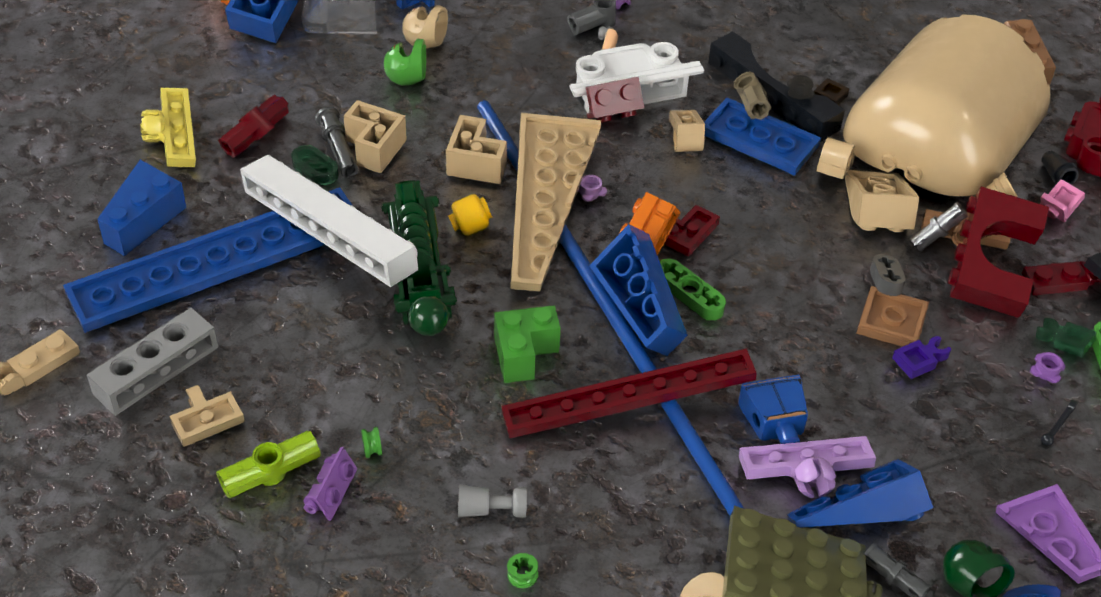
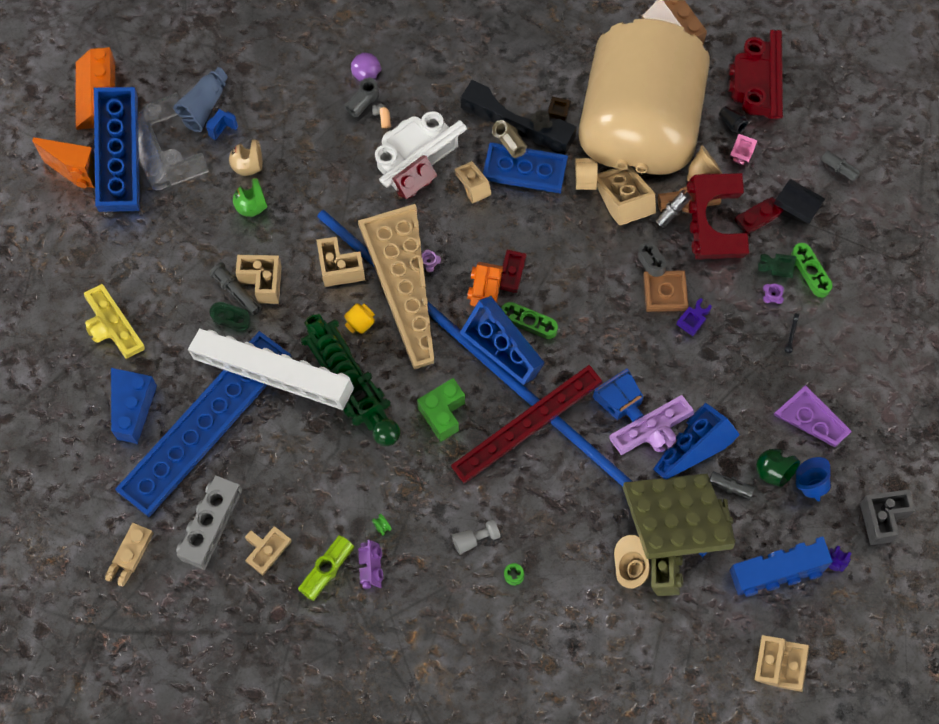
camera: 20 degrees left, 20 degrees up
dark red piece [218,94,289,158] -> none

